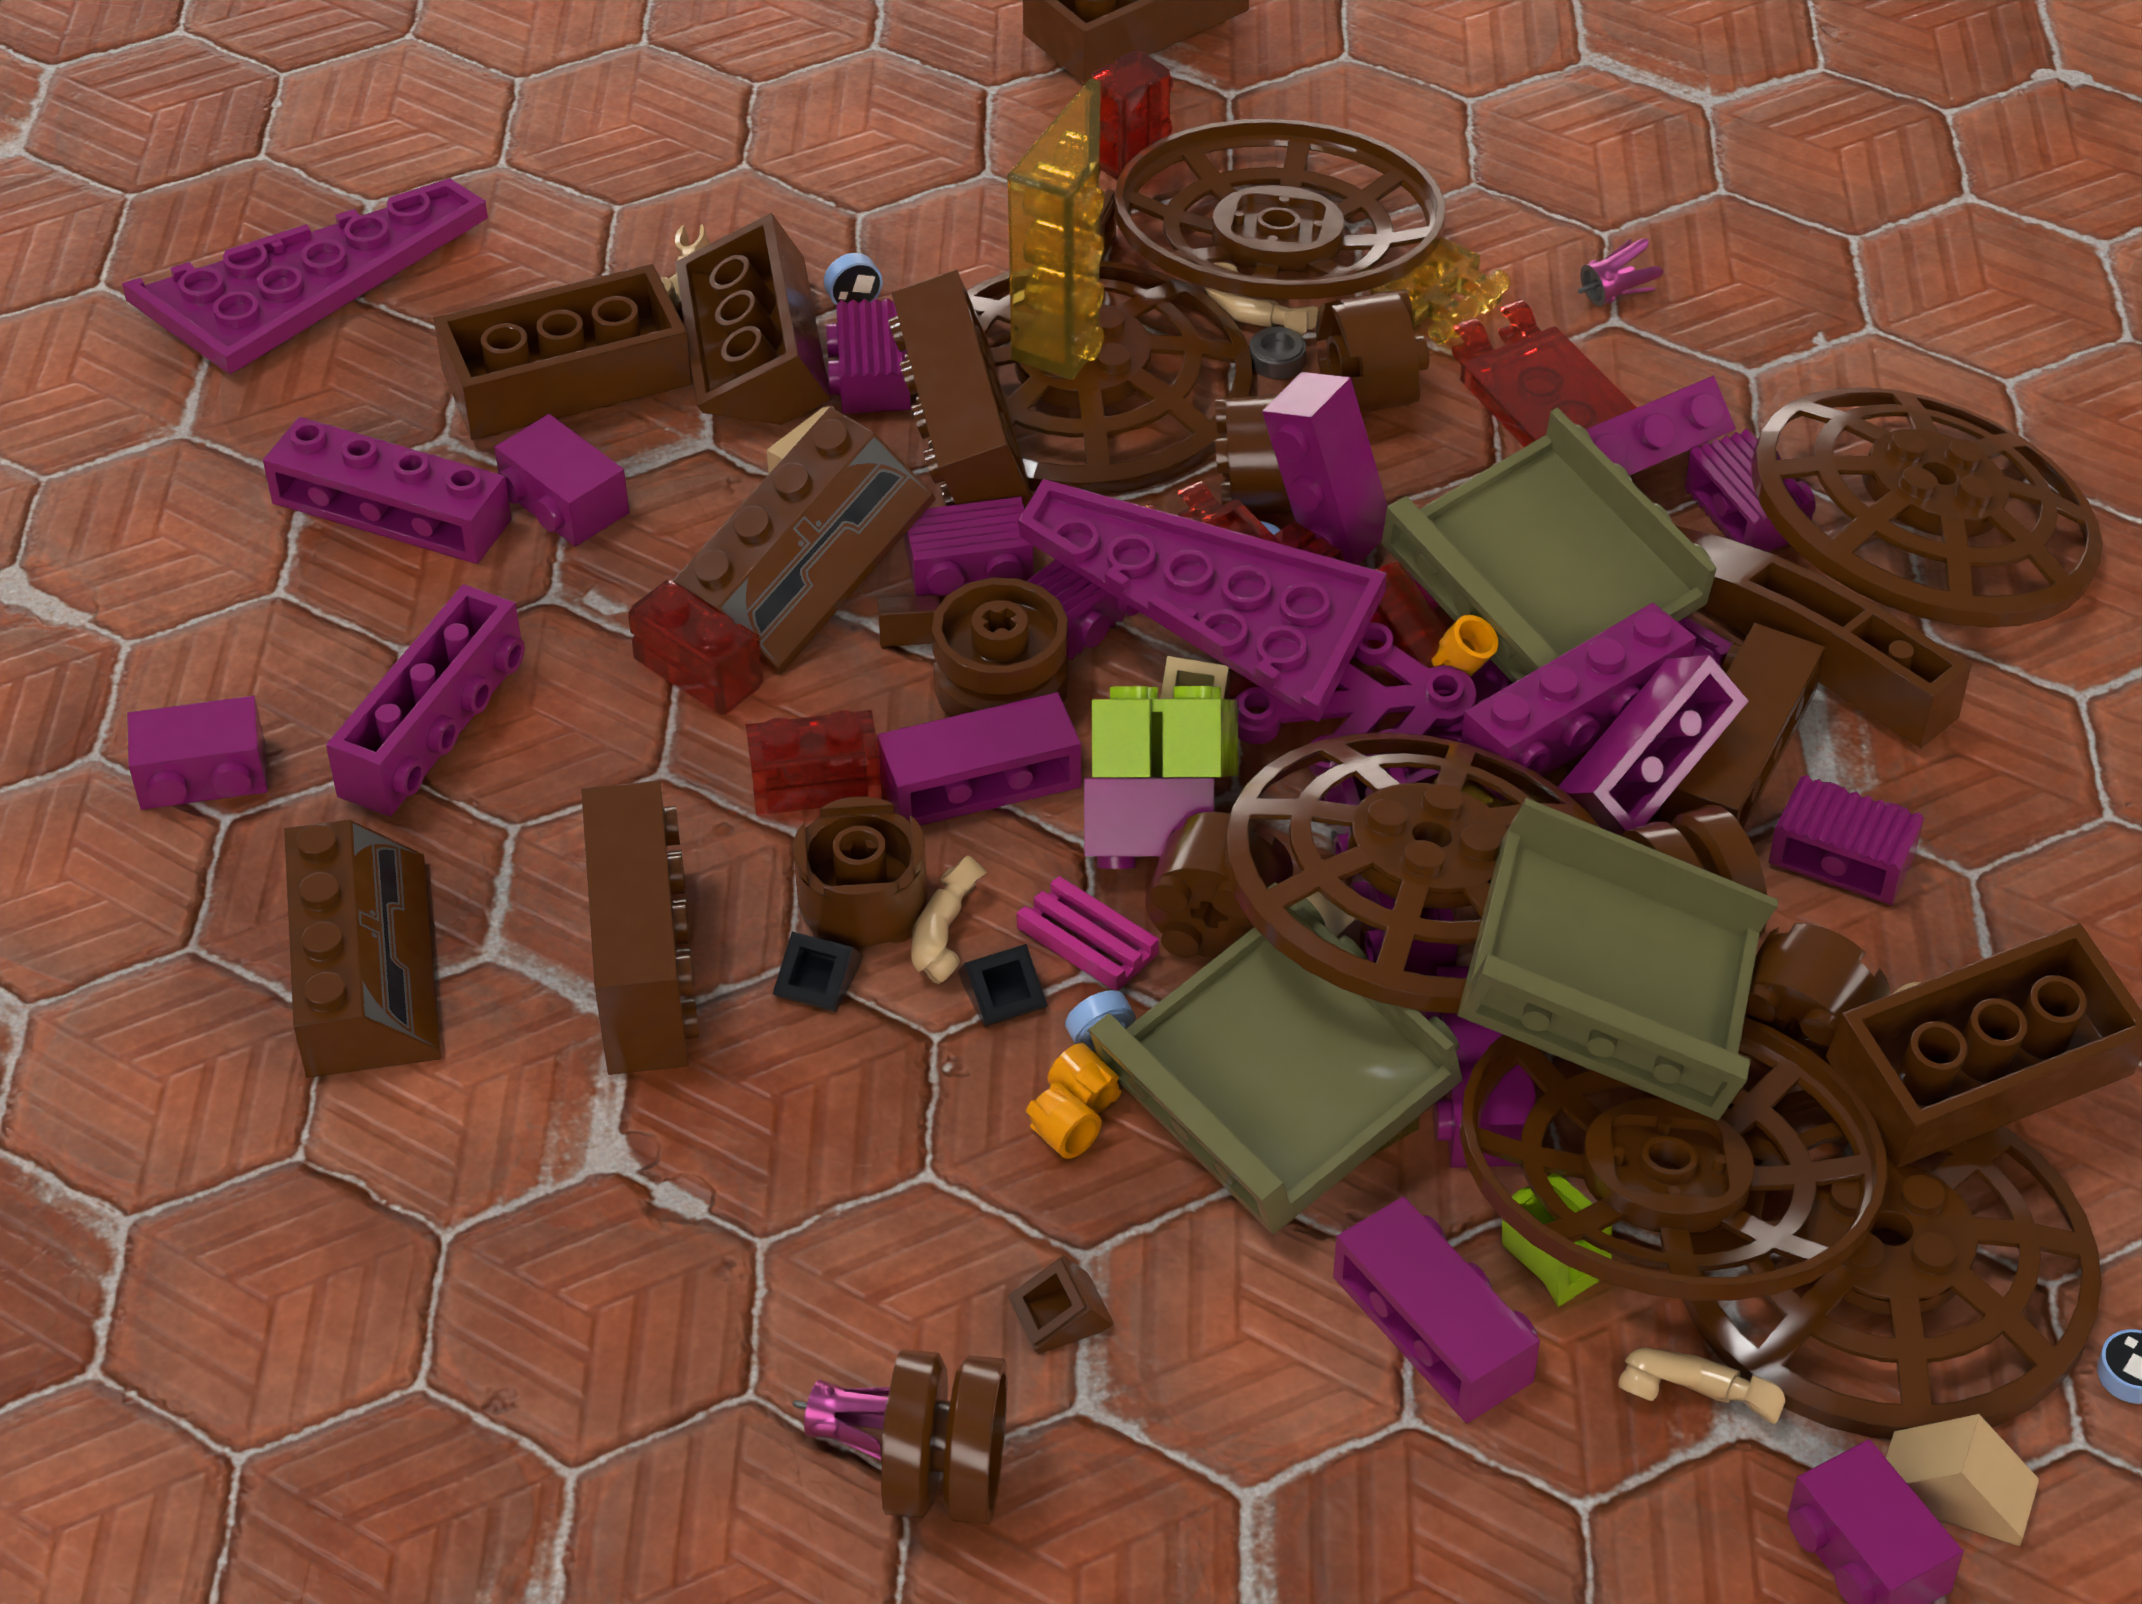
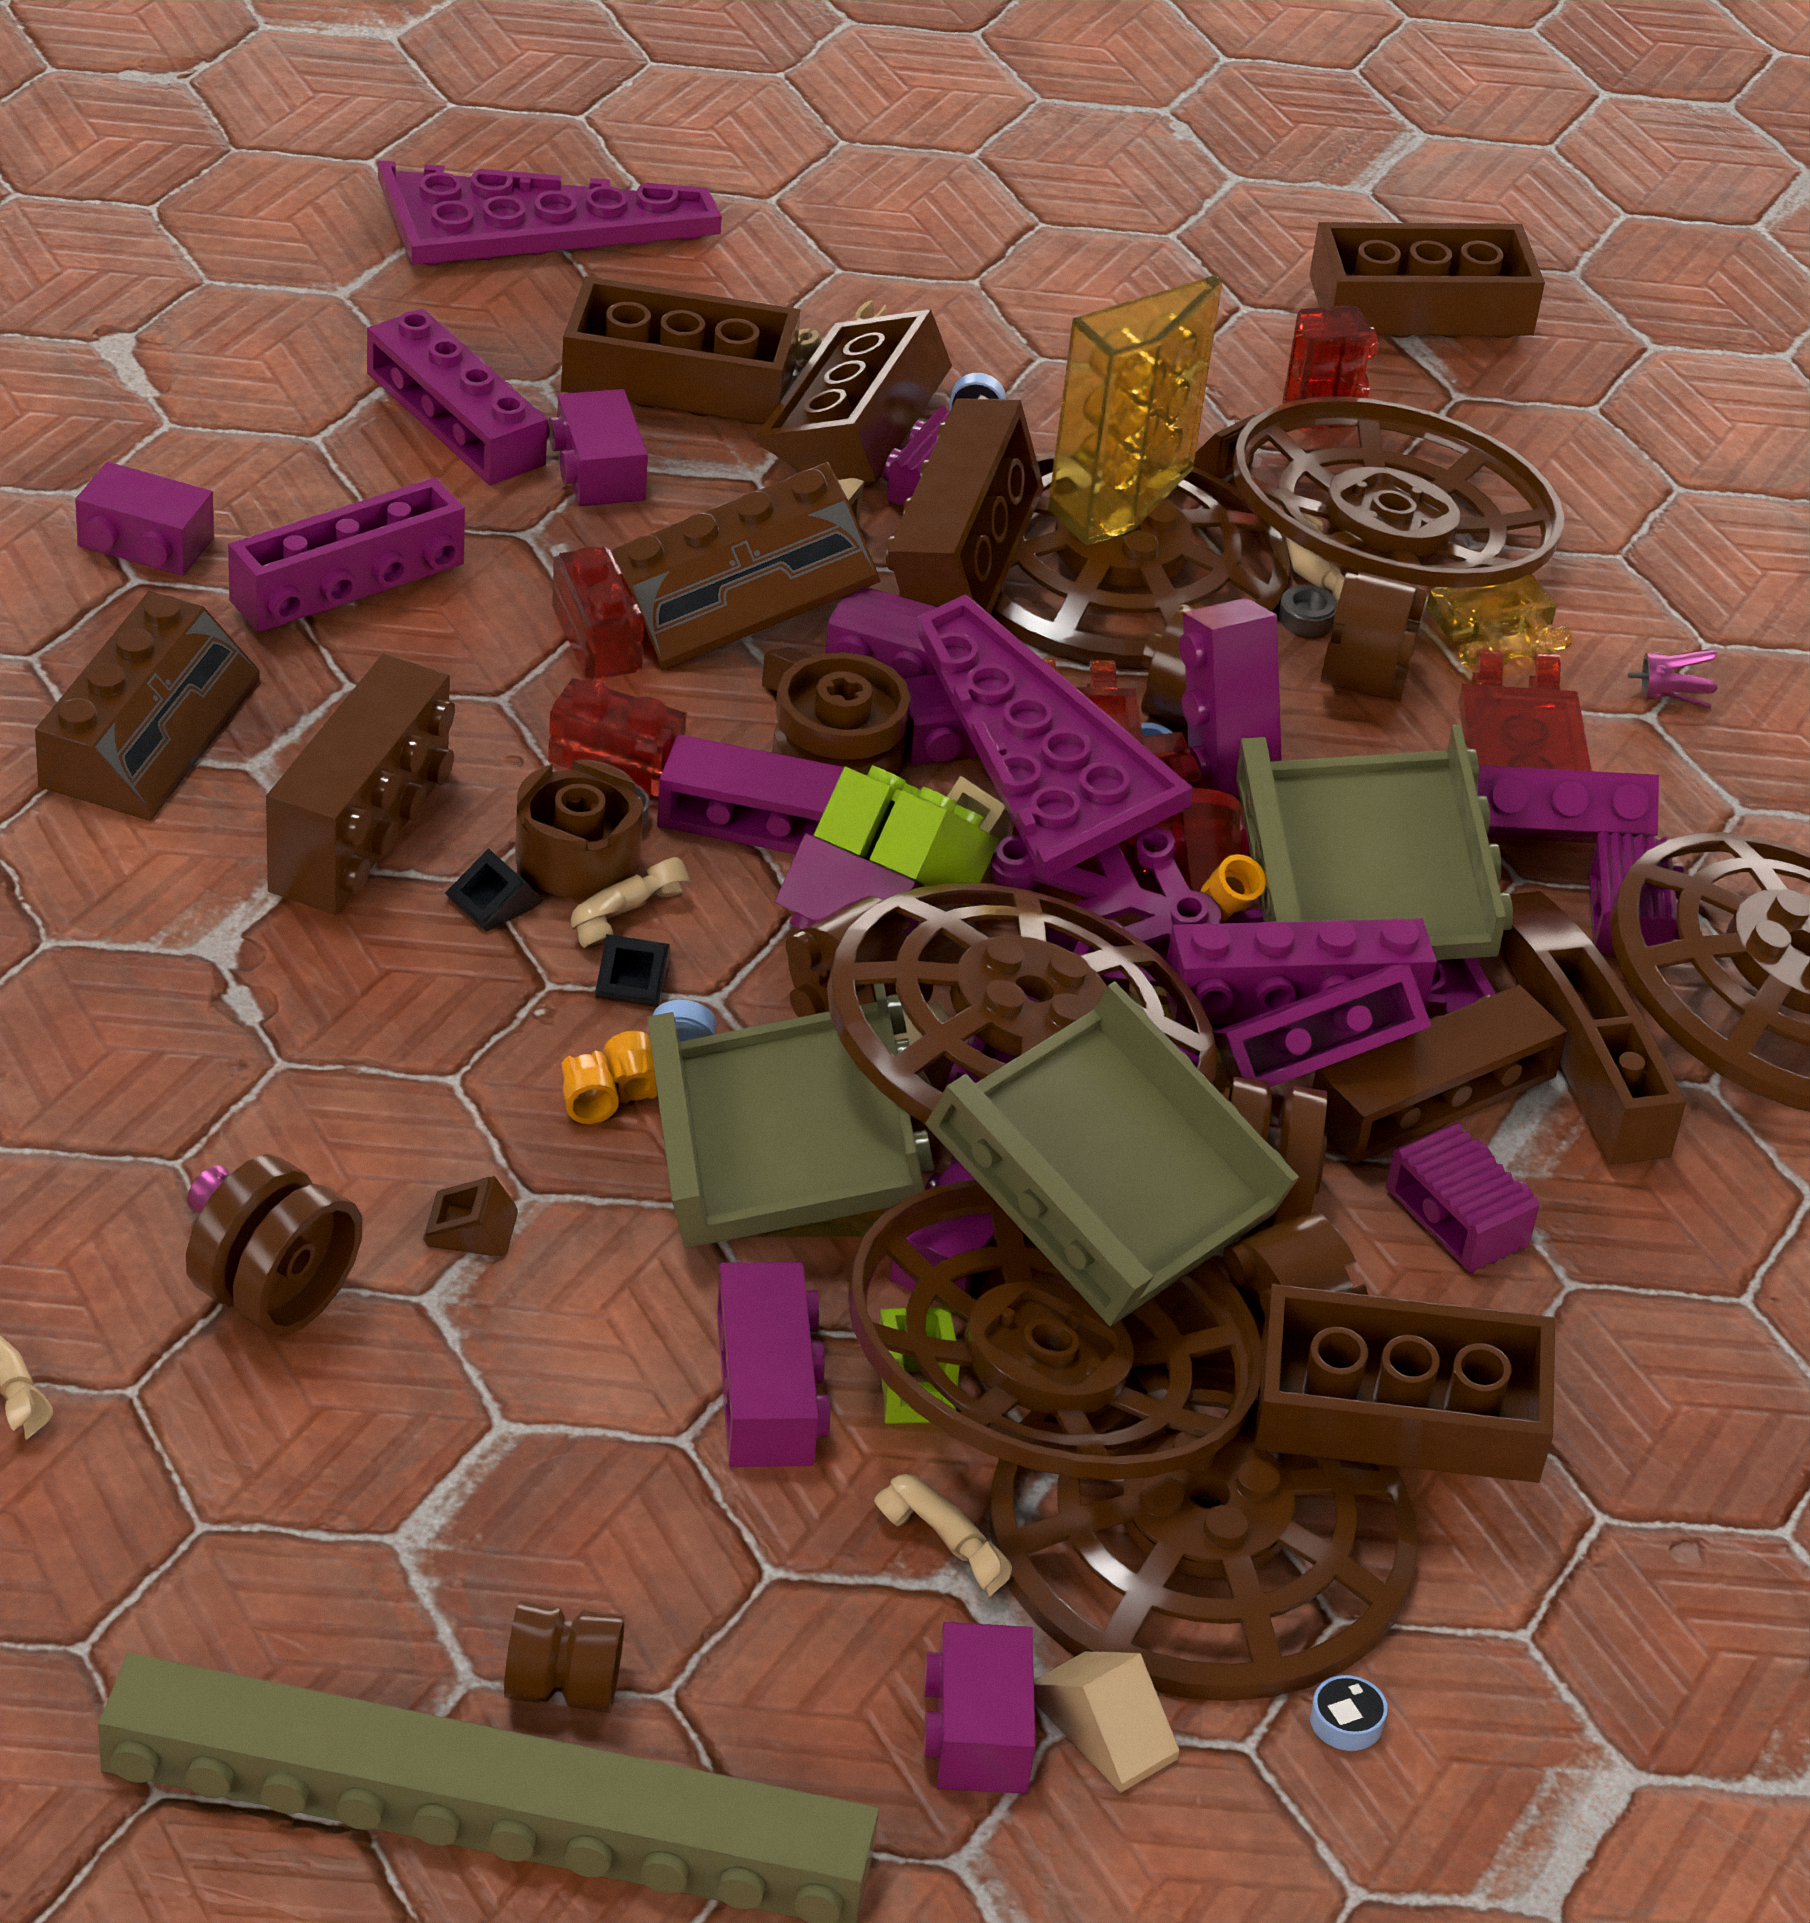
camera: 25 degrees right, 5 degrees down
dark pink tile [1016,876,1159,991] -> none

